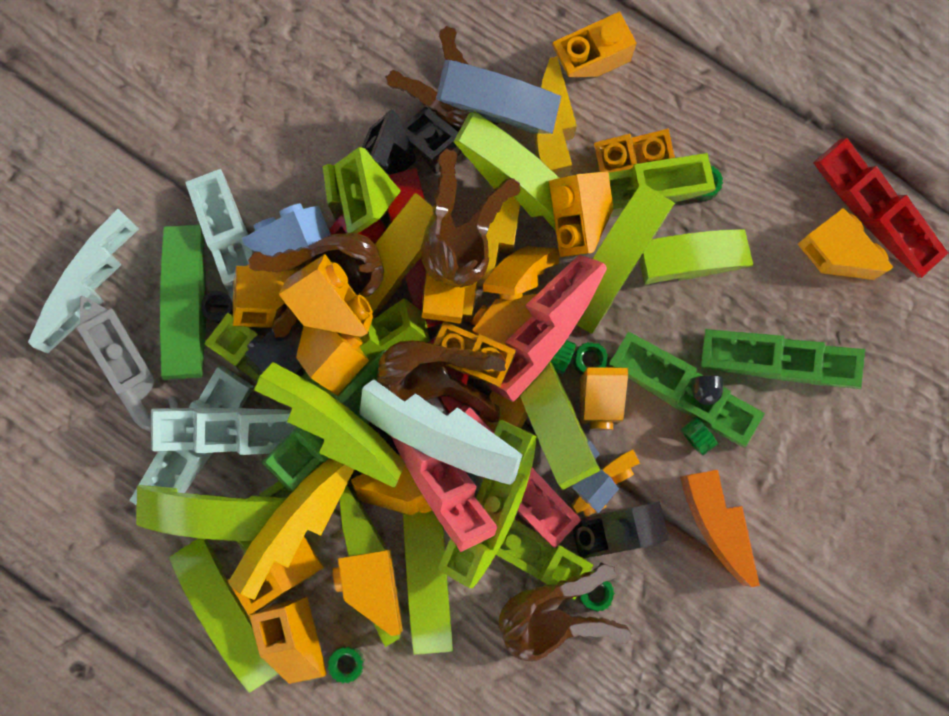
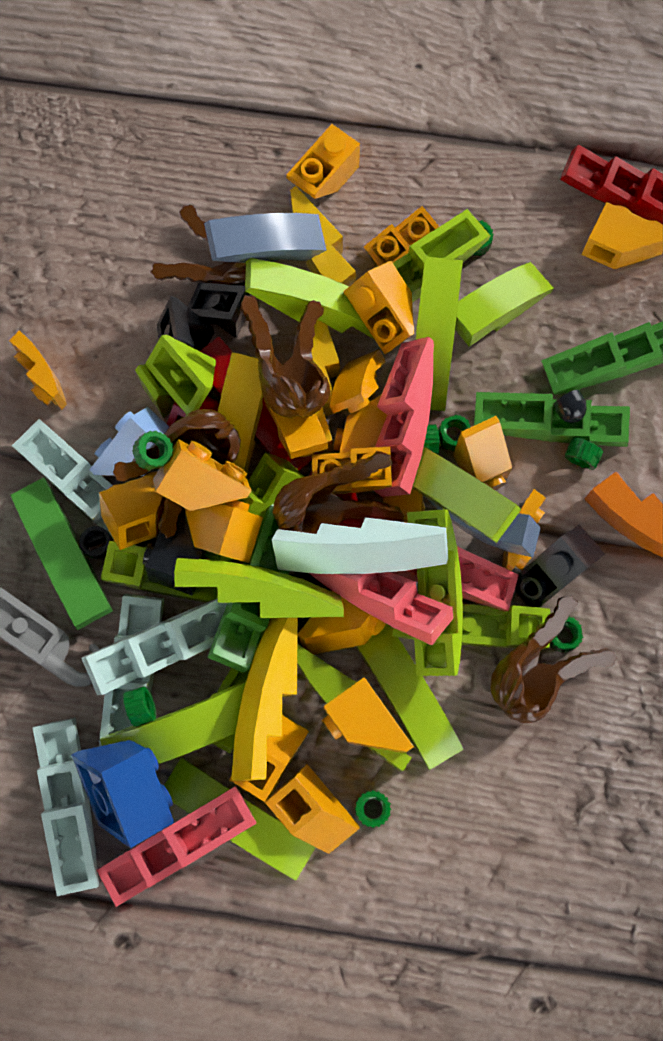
camera: 25 degrees left, 5 degrees down
none -> light orange slope [9,330,67,410]
none -> light aqua slope [33,718,99,896]
none -> blue slope [71,740,175,848]
none -> coral slope [96,786,257,907]
none -> green axle [123,686,156,727]
none -> green axle [132,431,173,471]

